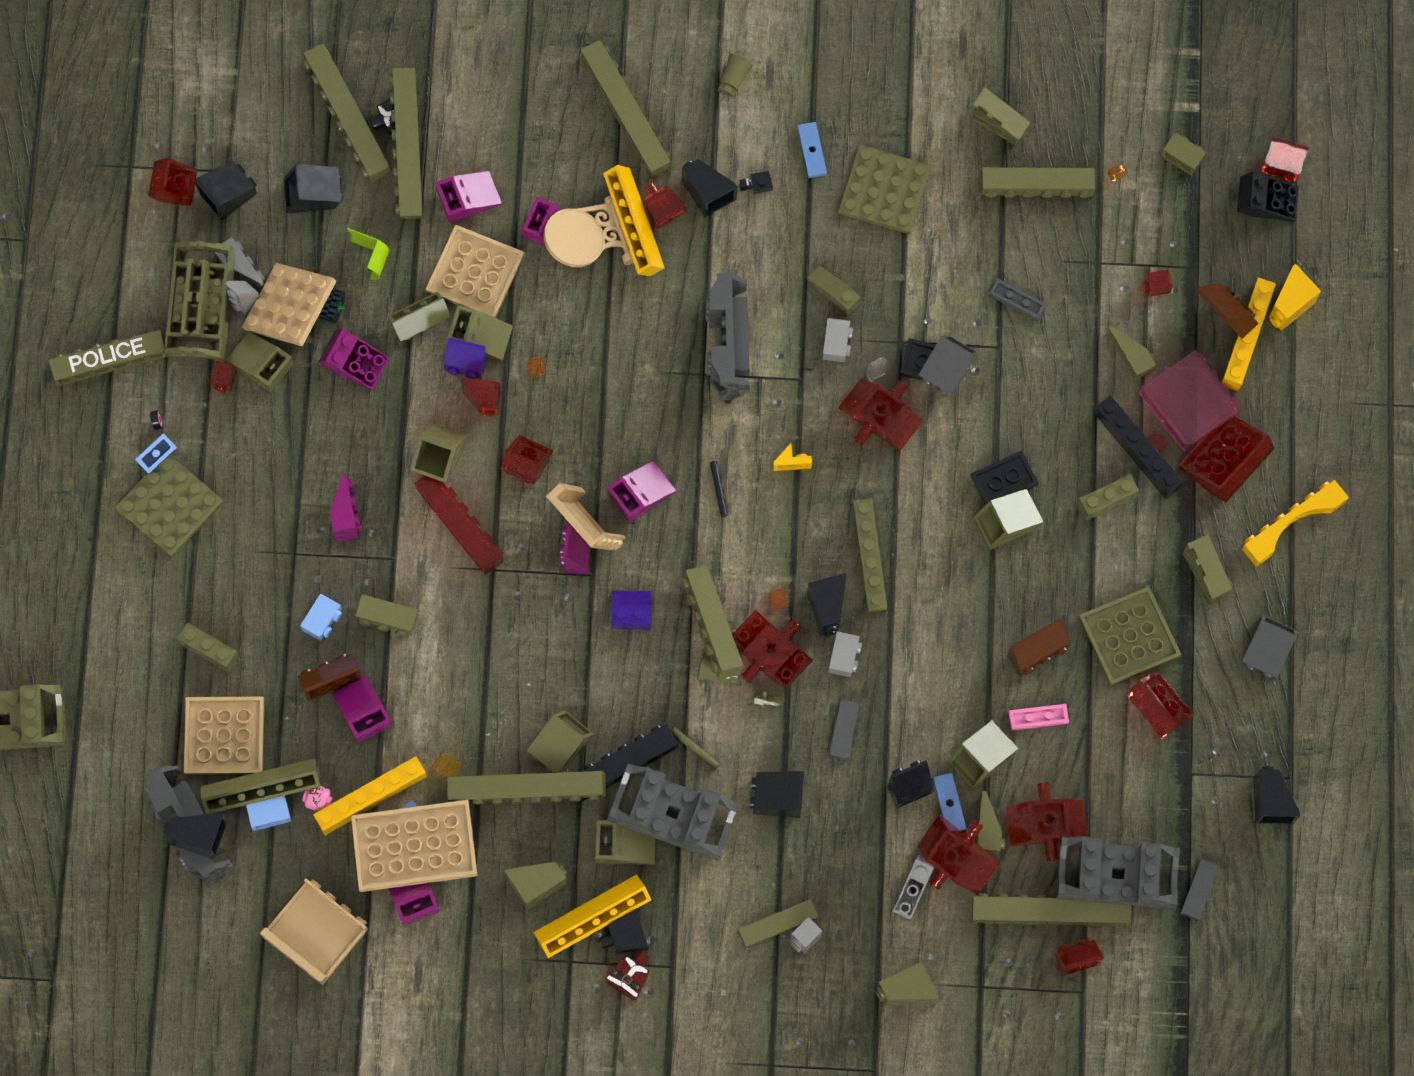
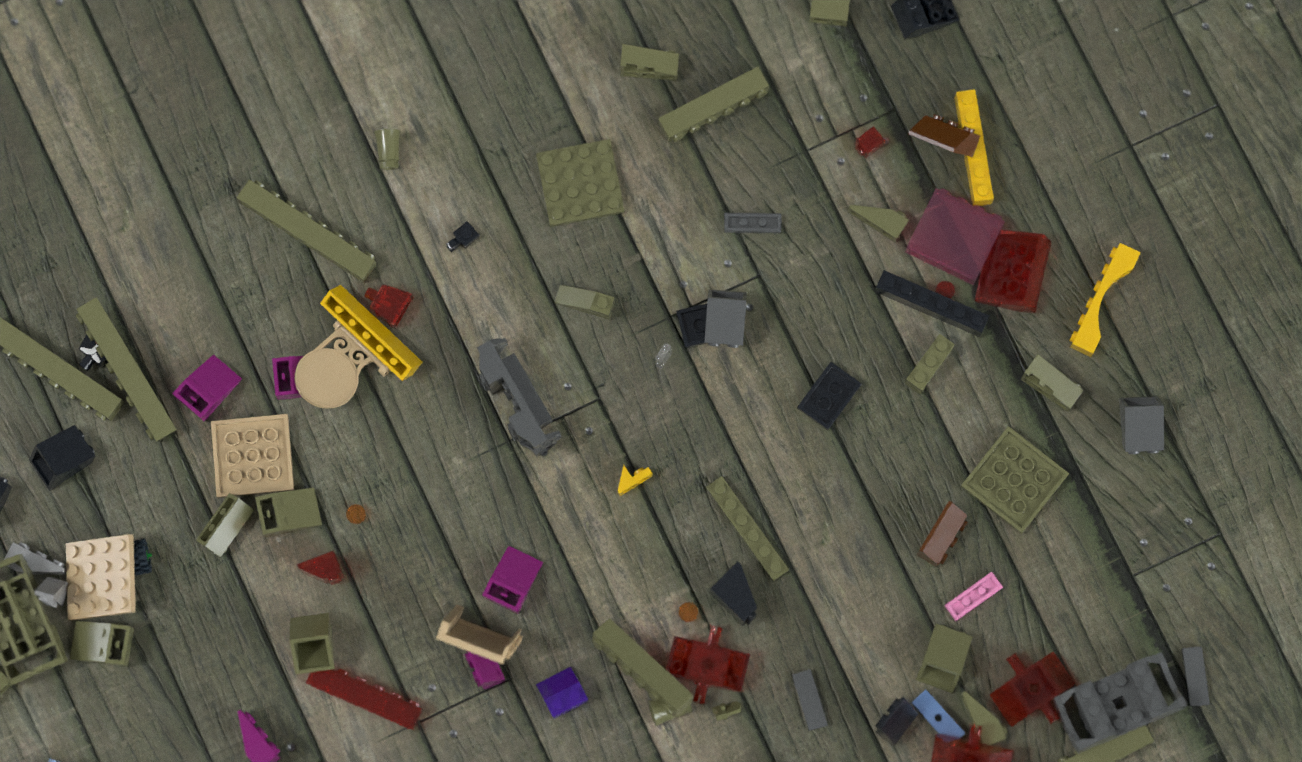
camera: 25 degrees left, 5 degrees up
black tile [150,410,163,430] -> none
clear red brick [210,361,237,393] -> none
magenta slope [318,328,390,390] -> none
lime piece [347,228,390,280] -> none
dark purple slope [444,337,487,380] -> none
clear red slope [500,435,553,484] -> none
black slope [682,159,737,217] -> none
black bar [710,461,728,517] -> none
medium blue tile [797,122,827,179] -> none
light grey brick [822,318,853,362] -> none
light grey brick [828,631,862,678] -> none
clear red slope [839,378,922,452] -> none
slope [974,489,1043,550] -> none
clear orange tile [1108,165,1128,181] -> none
clear red slope [1126,670,1194,738] -> none
black slope [1254,766,1300,824] -> none
yellow slope [1269,264,1321,331] -> none

